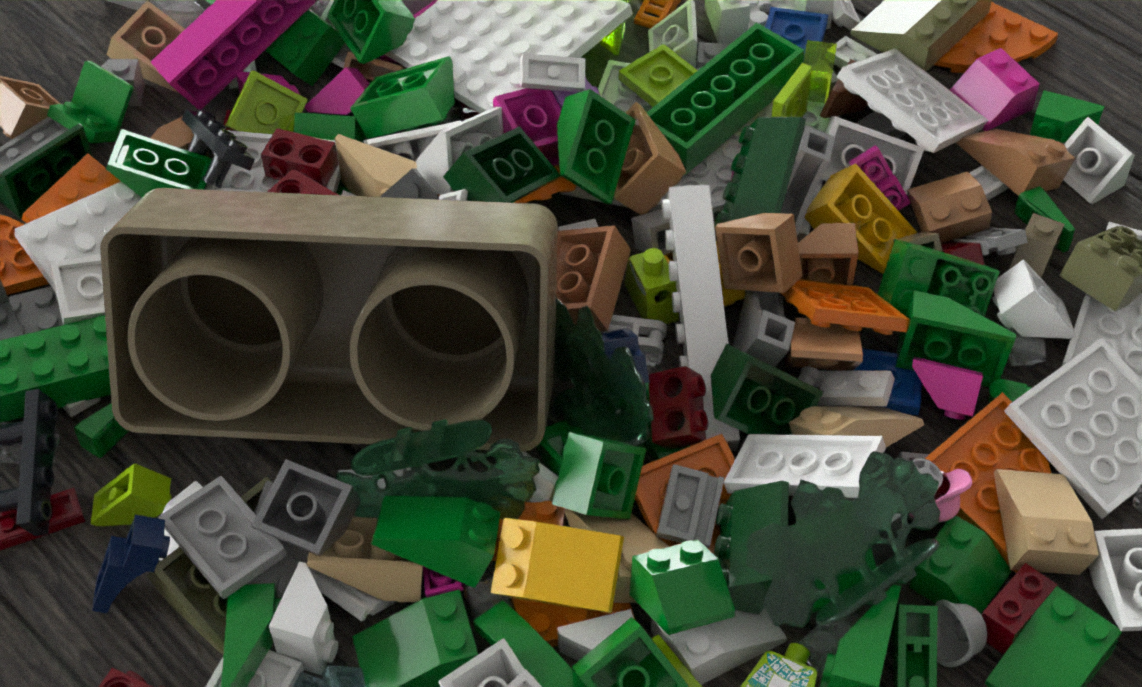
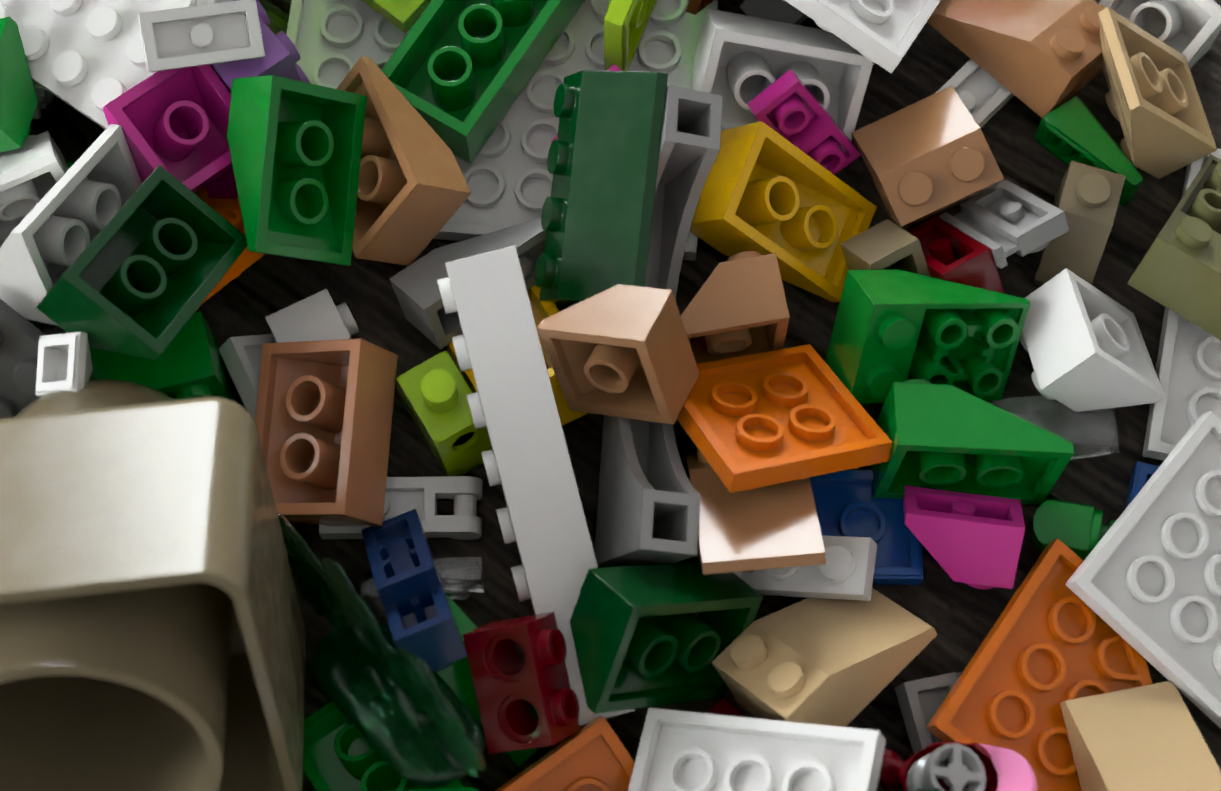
camera: 10 degrees left, 20 degrees up
none -> tan slope [1098,7,1217,179]

